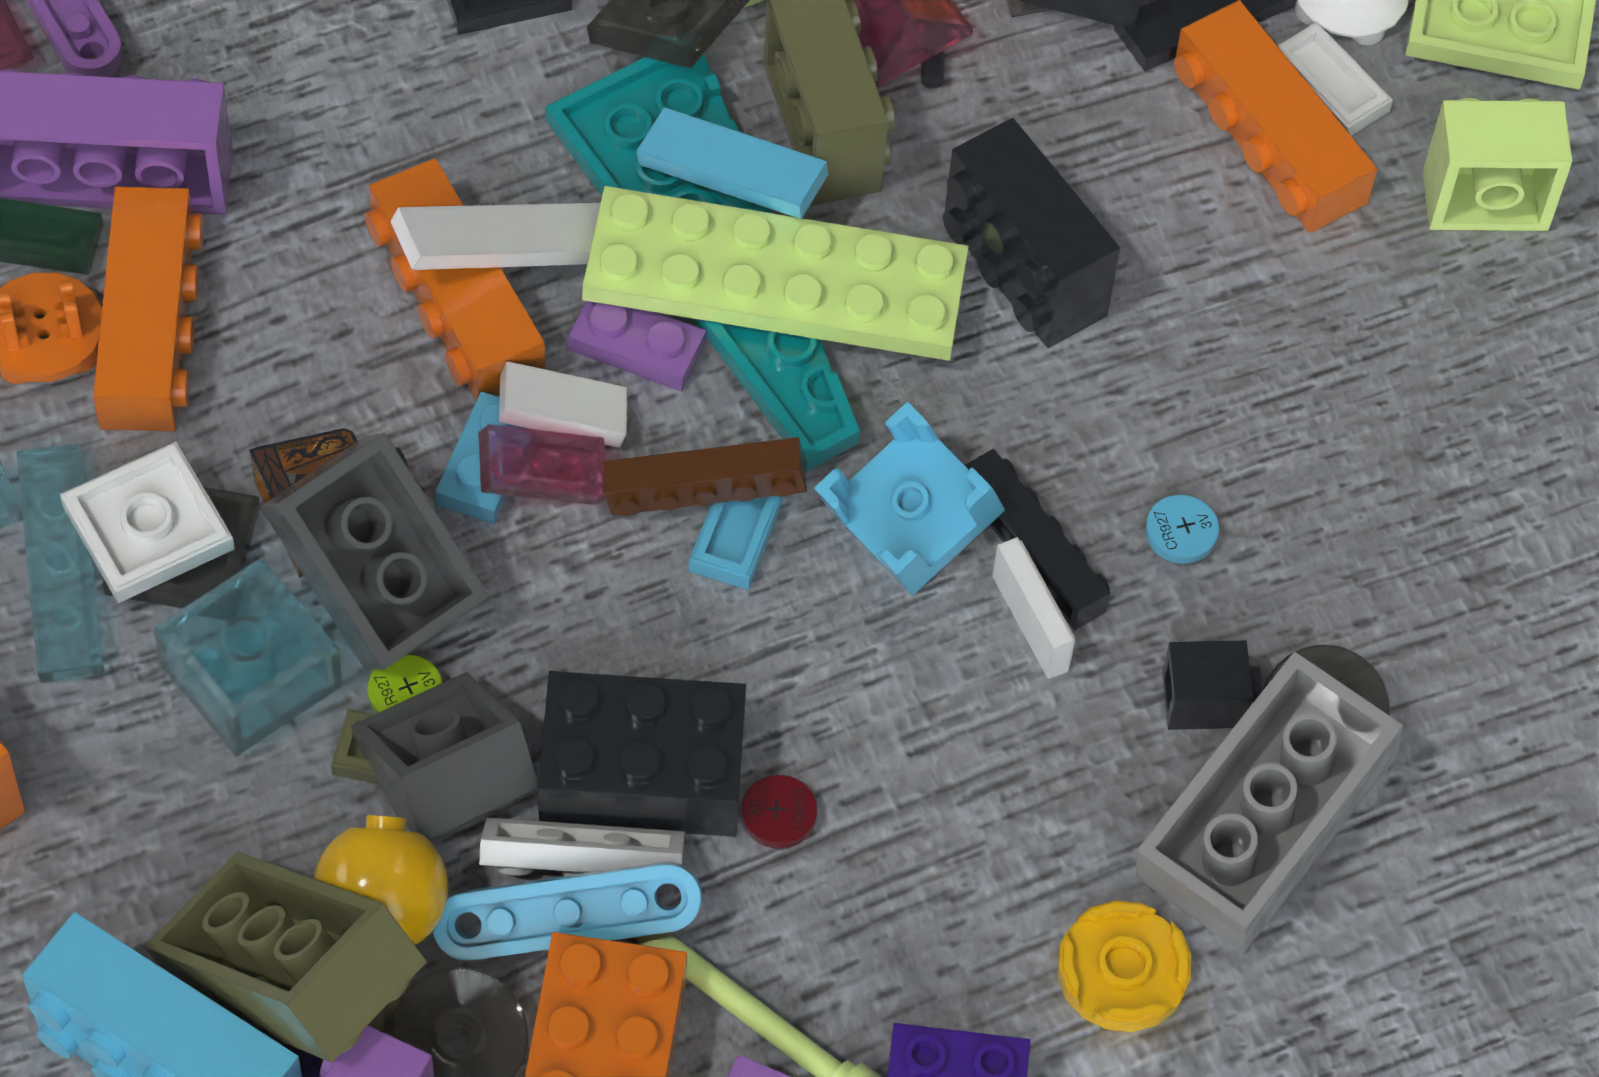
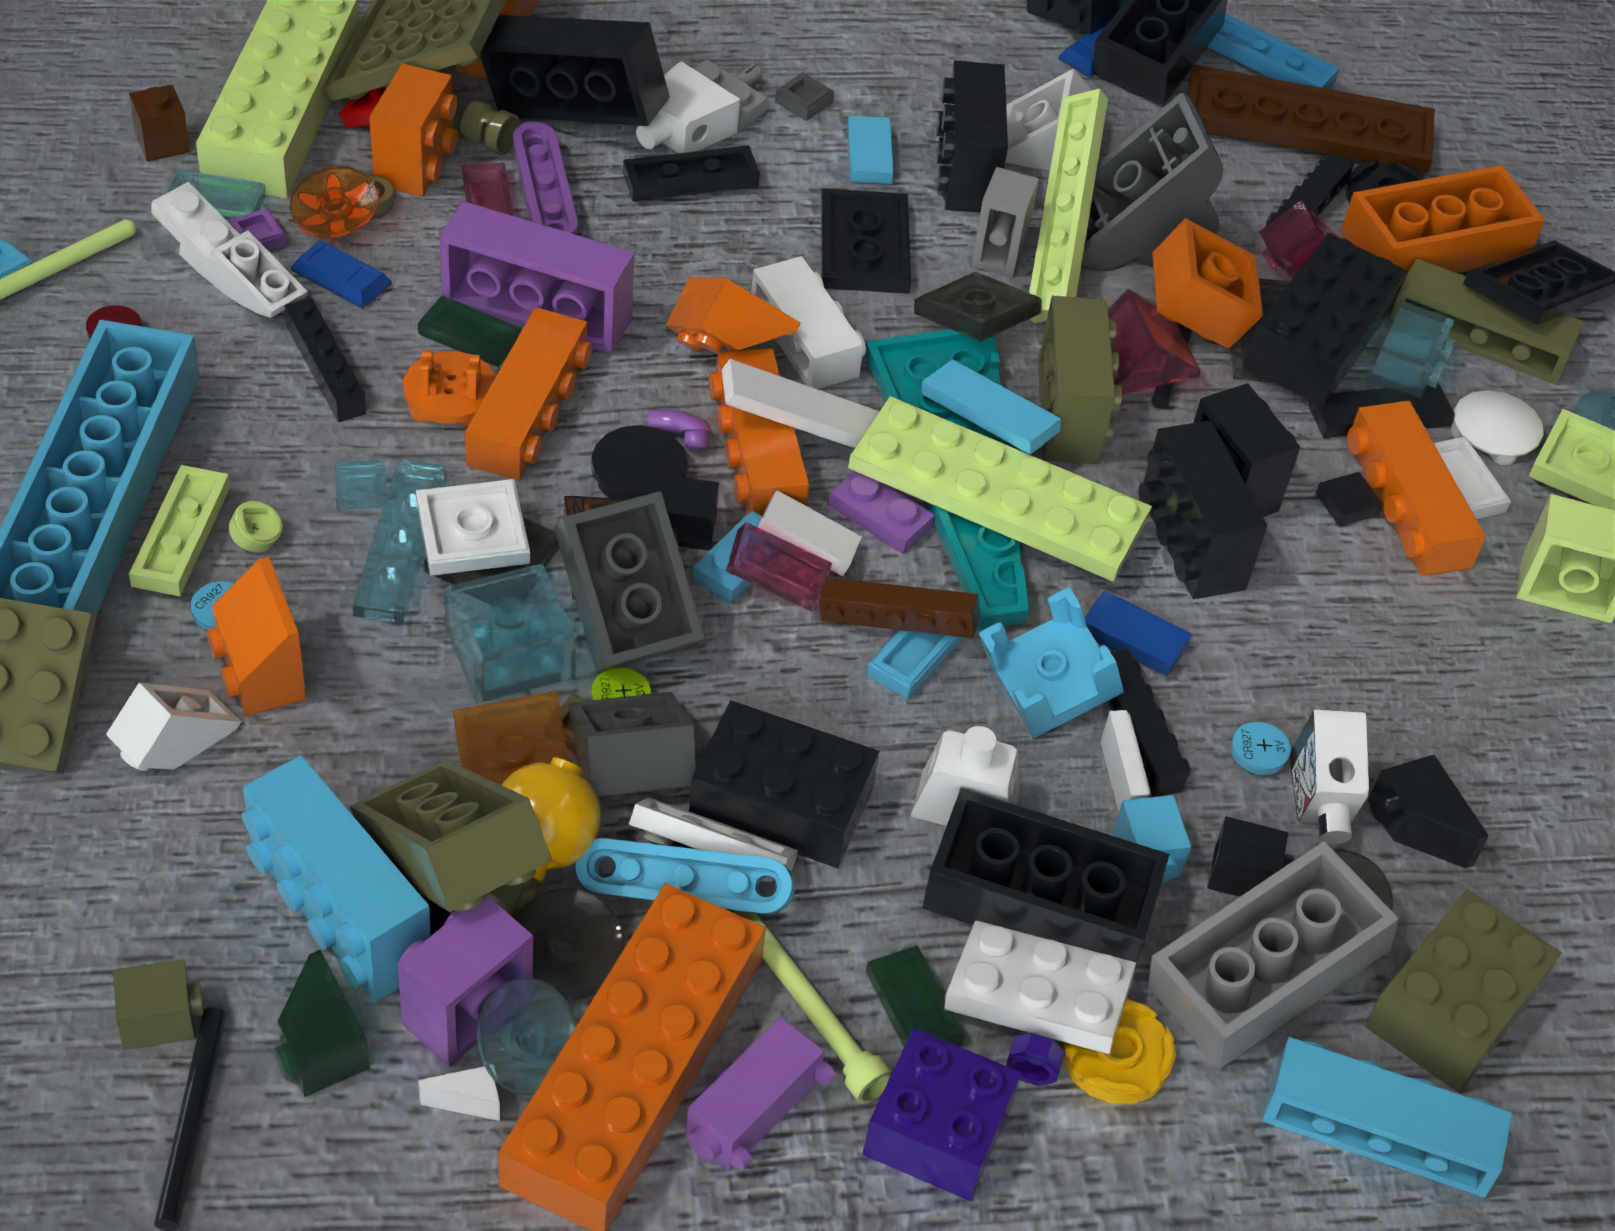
camera: 15 degrees right, 10 degrees down
dark red piece [741,775,817,849] -> none
none -> clear orange plate [453,690,570,785]
none -> black tile [591,425,688,502]
none -> medium lavender arm [648,409,712,450]
none -> black brick [658,475,719,551]
none -> orange slope [665,277,801,354]
none -> white brick [751,256,866,389]
none -> clear green tile [866,945,965,1047]
none -> white torso [911,726,1019,826]
none -> black brick [922,788,1170,964]
none -> white plate [944,920,1136,1054]
none -> dark purple tile [1006,1033,1065,1086]
none -> blue tile [1085,590,1192,676]
none -> medium azure brick [1113,795,1191,883]
none -> black brick [1193,383,1300,517]
none -> medium azure brick [1261,1037,1513,1198]
none -> white torso [1289,710,1369,844]
none -> black tile [1316,472,1383,527]
none -> olive brick [1365,889,1562,1094]
none -> black slope [1368,754,1489,868]

